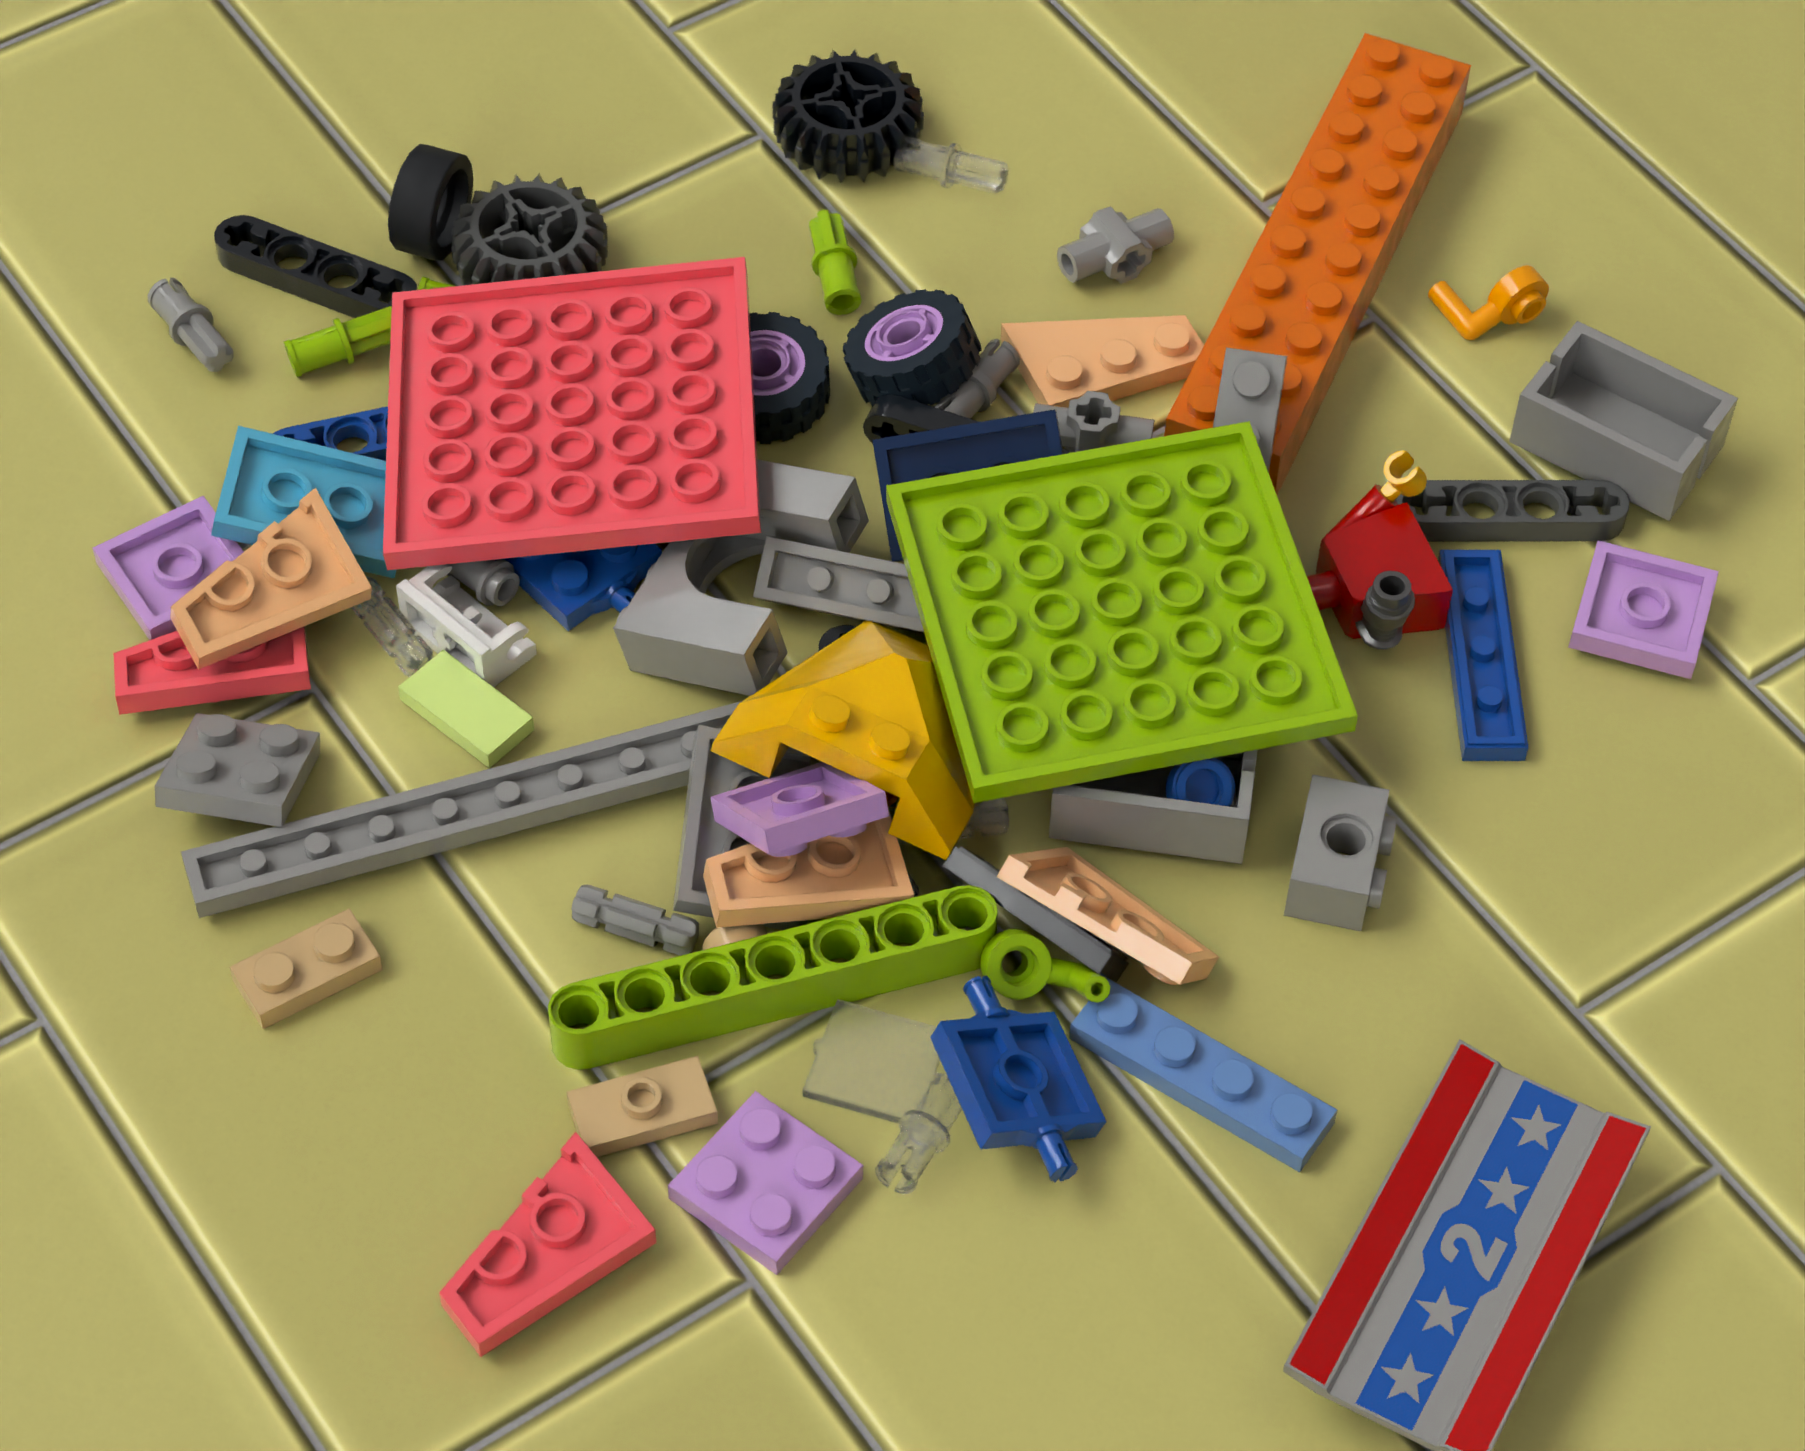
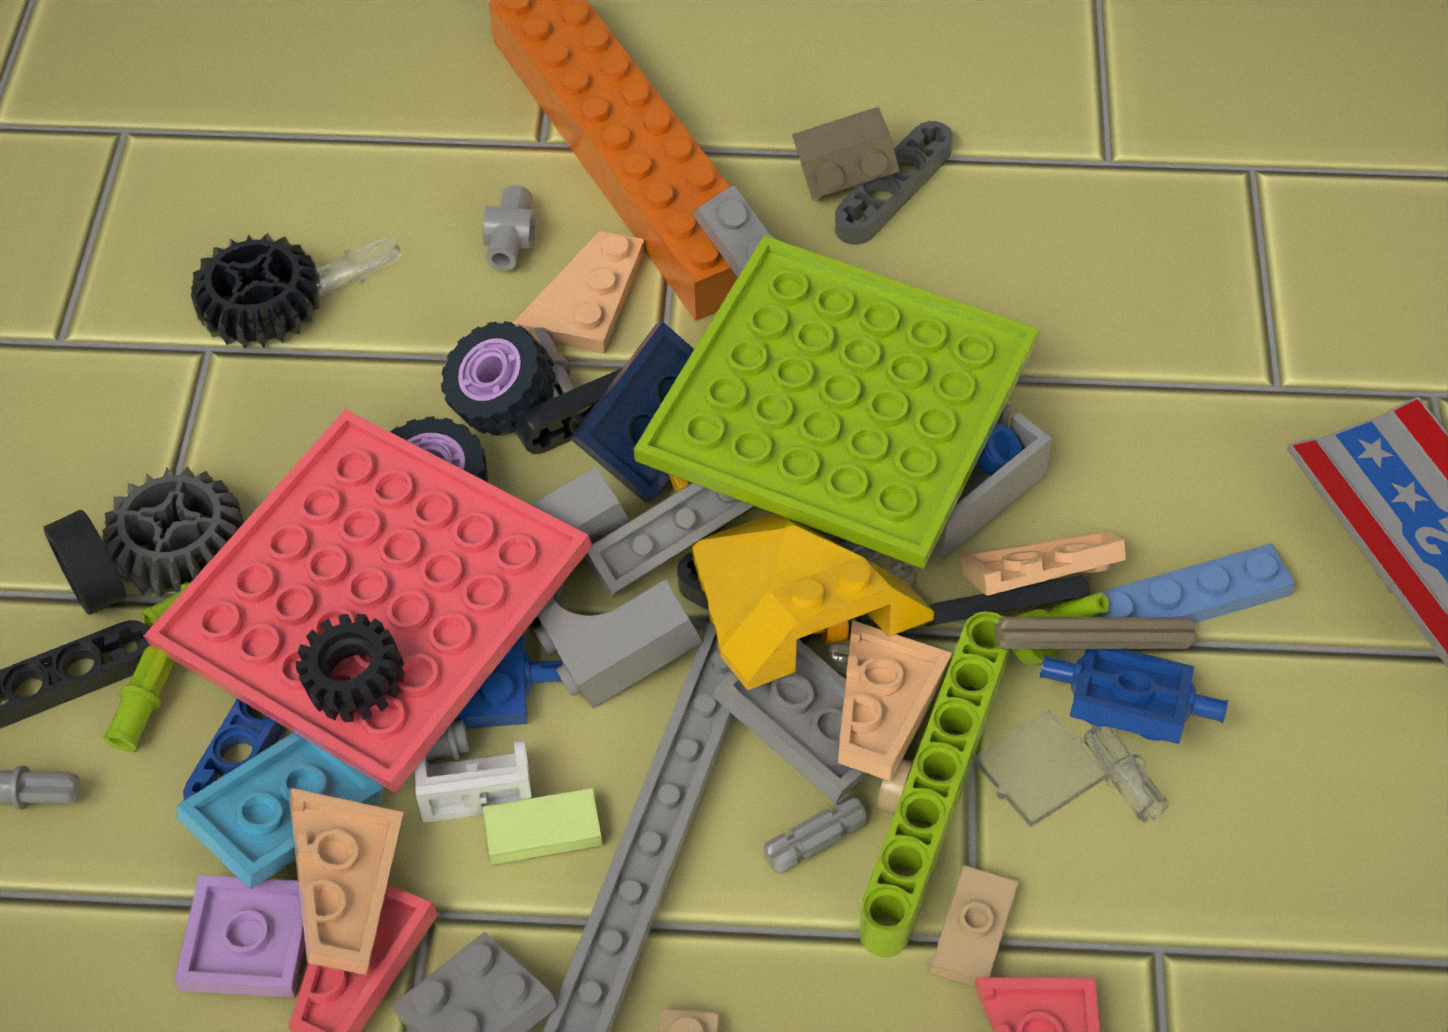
camera: 50 degrees left, 0 degrees up
clear axle [351,577,433,677] -> none
lavender plate [668,1091,863,1275] -> none
lavender plate [710,762,889,857] -> none
lime axle [809,209,862,315] -> none
light grey axle [1033,391,1155,453] -> none
light grey brick [1284,774,1397,931] -> none
red torso [1307,450,1453,649] -> none
light orange plate [1428,265,1549,340] -> none
blue tile [1438,550,1528,761] -> none
light grey piece [1509,321,1738,521] -> none
lavender plate [1568,540,1719,679] -> none
none -> black tyre [296,613,405,722]
none -> dark tan brick [792,106,900,200]
none -> dark tan axle [994,617,1197,649]

